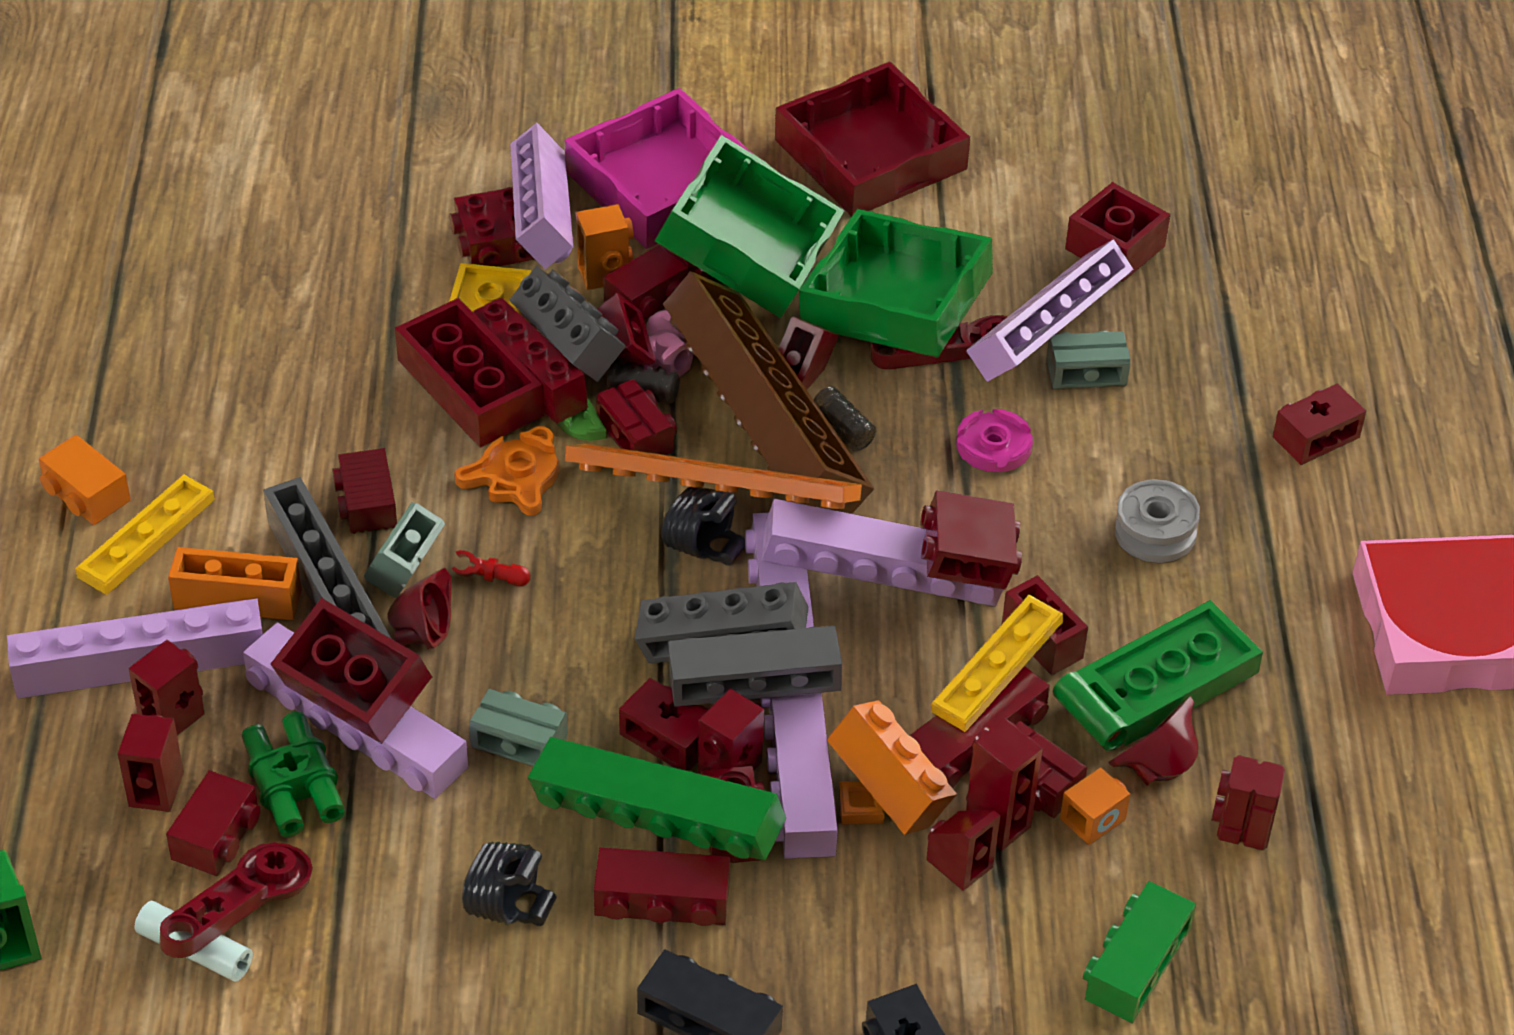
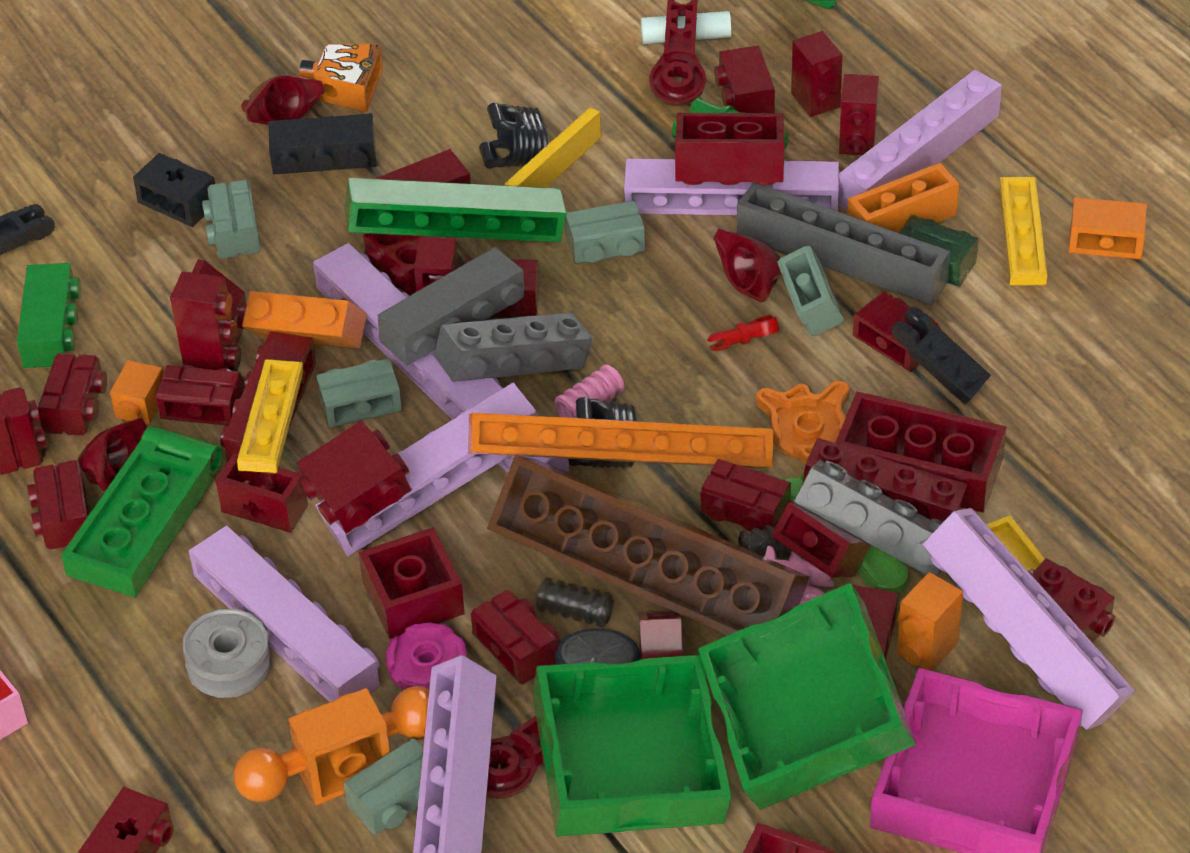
camera: 150 degrees right, 0 degrees up
none -> dark red brick [27,460,89,550]
none -> dark red brick [37,353,107,436]
none -> lavender brick [189,525,380,702]
none -> sand green brick [202,180,260,259]
none -> orange brick [233,686,429,806]
none -> sand green brick [316,358,402,428]
none -> dark red brick [358,527,465,640]
none -> dark red brick [471,589,560,685]
none -> yellow tile [504,107,601,188]
none -> dark grey wheel [554,628,641,665]
none -> bright pink piece [555,364,625,418]
none -> black hinge [892,306,991,405]
none -> clear green brick [899,215,979,288]

